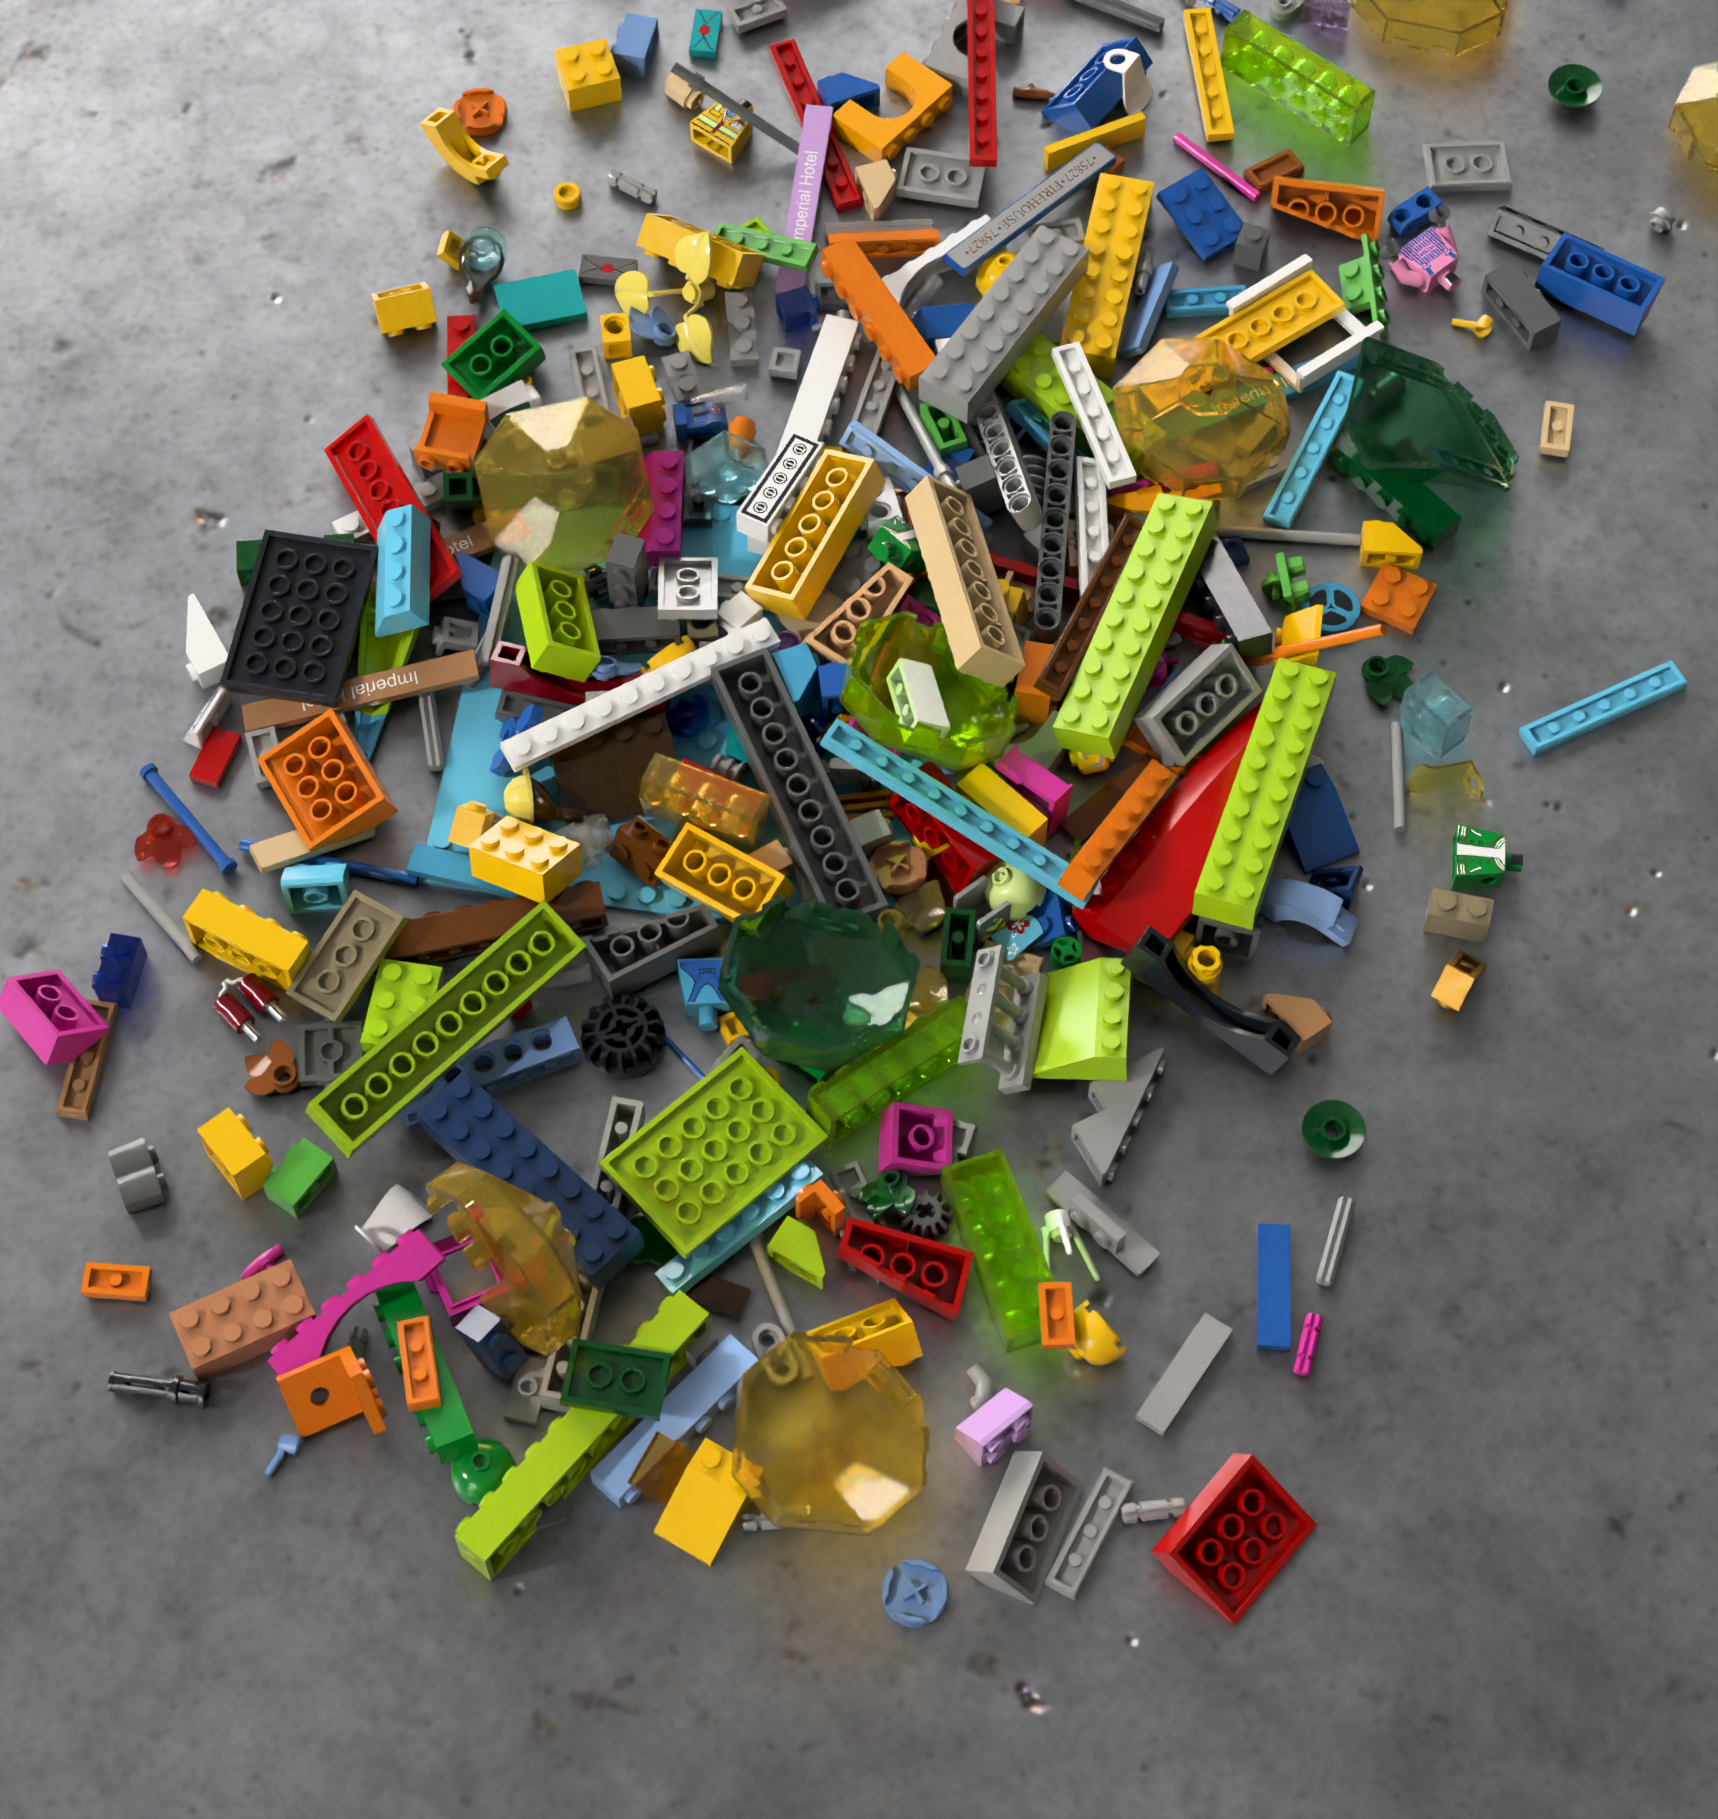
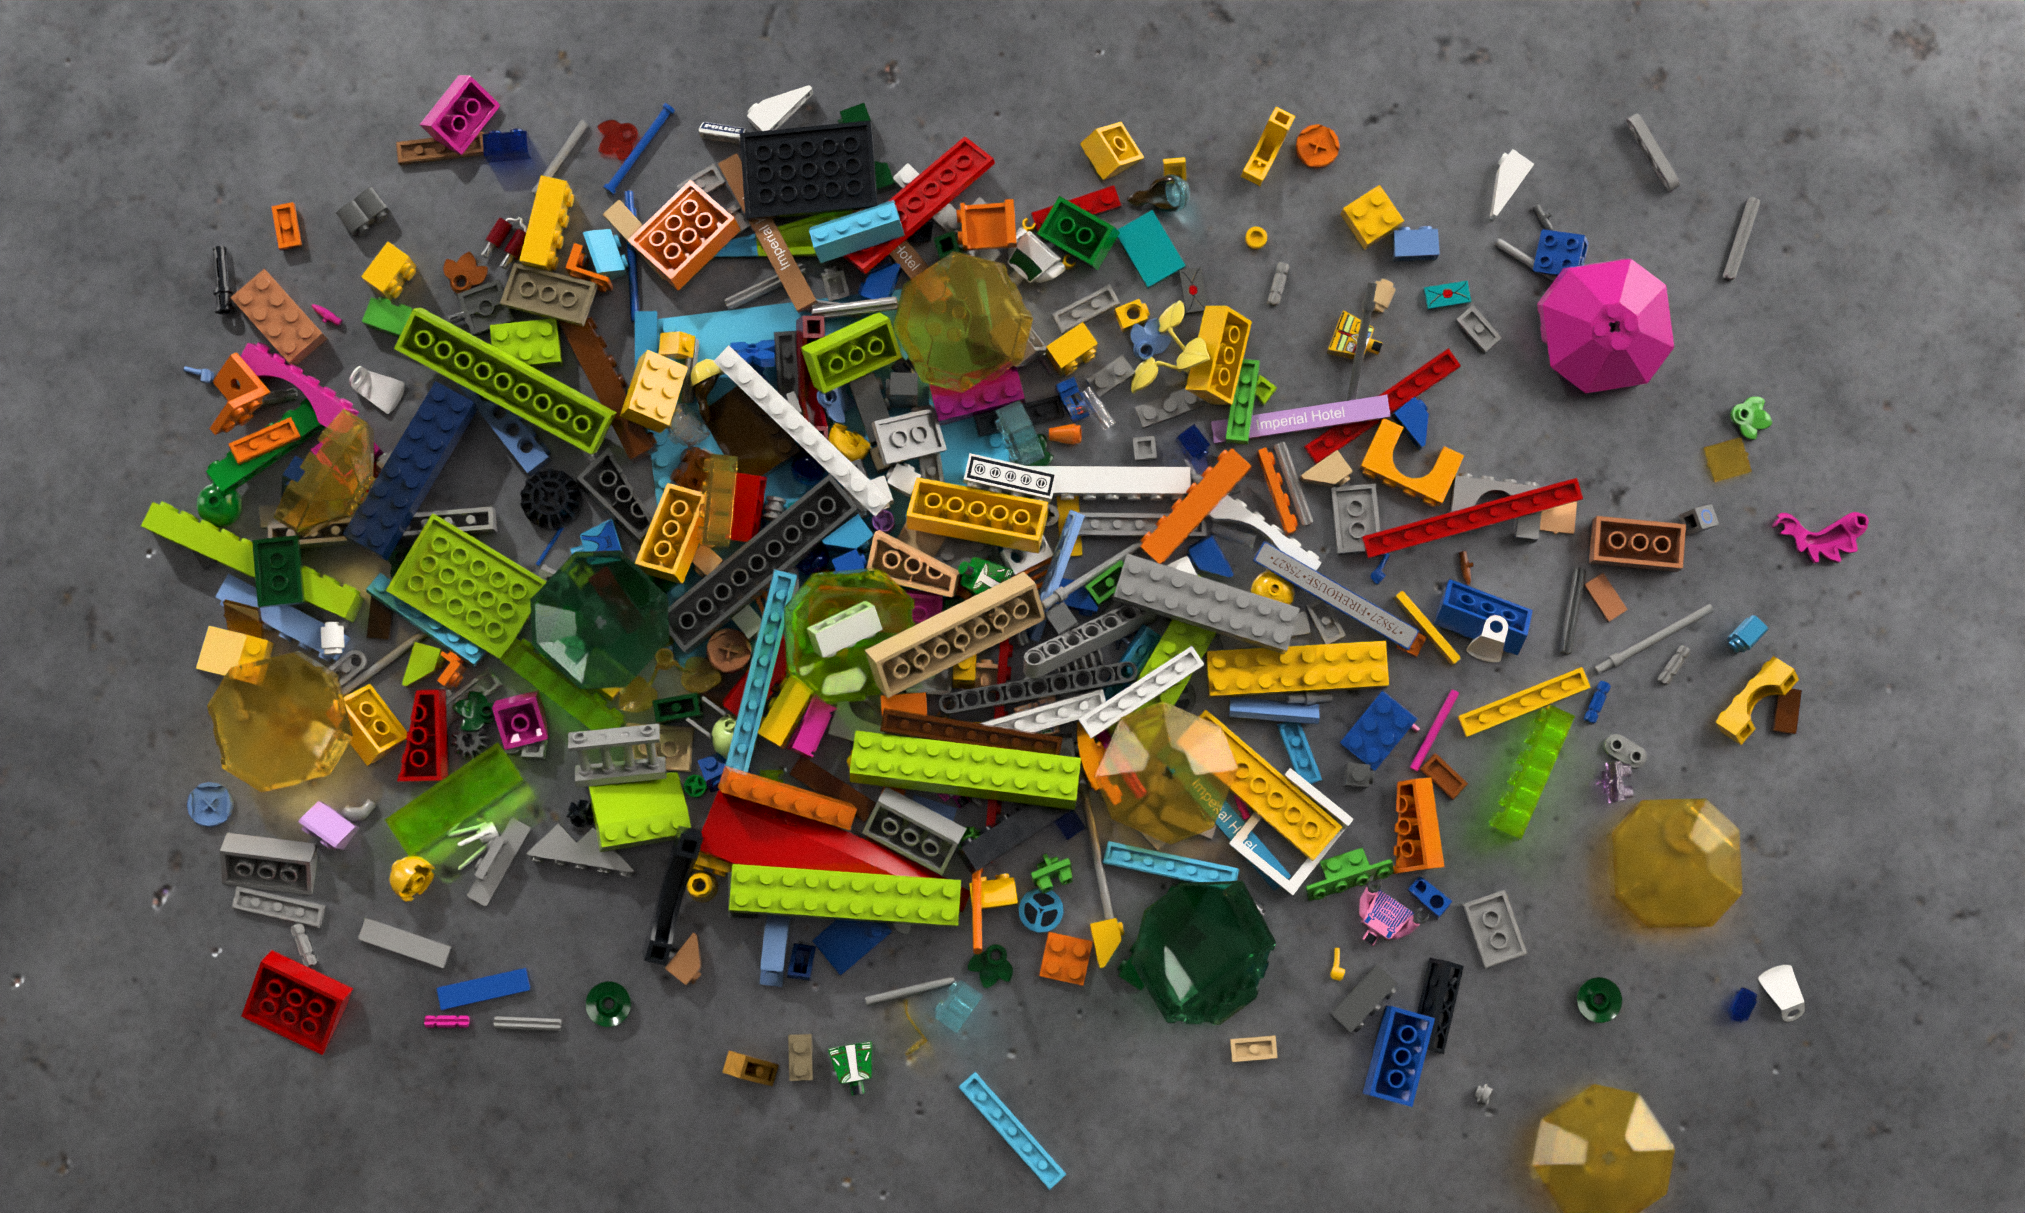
camera: 70 degrees right, 20 degrees up
red tile [189,726,242,788] -> none
medium azure sticker [991,915,1043,961] -> none
orange plate [1038,1282,1076,1350] -> none
none -> white brick [321,622,345,655]
none -> orange bracket [566,243,613,292]
none -> black gear [566,799,594,827]
none -> blue hand [1370,553,1390,584]

